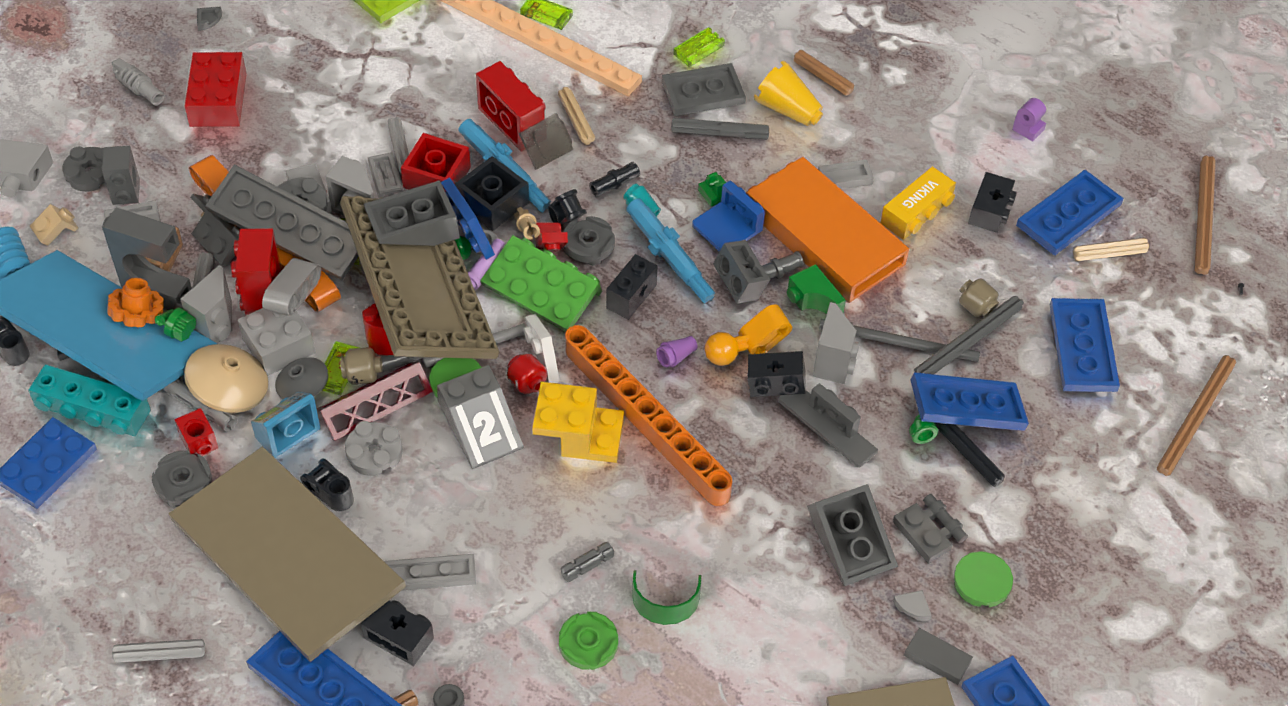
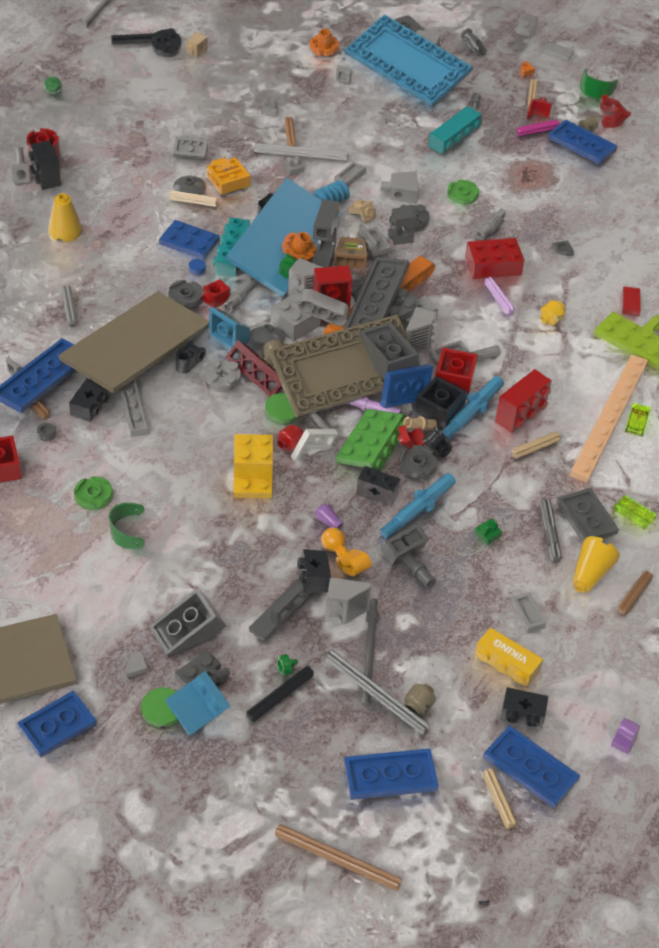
camera: 80 degrees right, 5 degrees down
tan dish [184,344,268,413] -> none
slope [437,365,524,470] -> none
clear smoke piece [518,113,573,170] -> none
dark grey axle [560,542,614,582] -> none
orange beam [565,325,733,506] -> none
black pin [589,162,640,197] -> none
teal cone [623,183,661,217] -> none
blue bracket [692,180,765,252] -> none
orange brick [746,157,909,303] -> none
green arch [787,264,846,314] -> none
dark grey tile [904,628,973,685] -> none
blue plate [910,373,1029,431] -> none
medium nougat axle [1195,155,1216,275] -> none
none -> dark azure bracket [165,671,230,735]
none -> blue tile [189,259,206,275]
none -> bright green tile [447,180,479,205]
none -> lavender axle [484,277,515,315]
none -> yellow head [540,300,566,326]

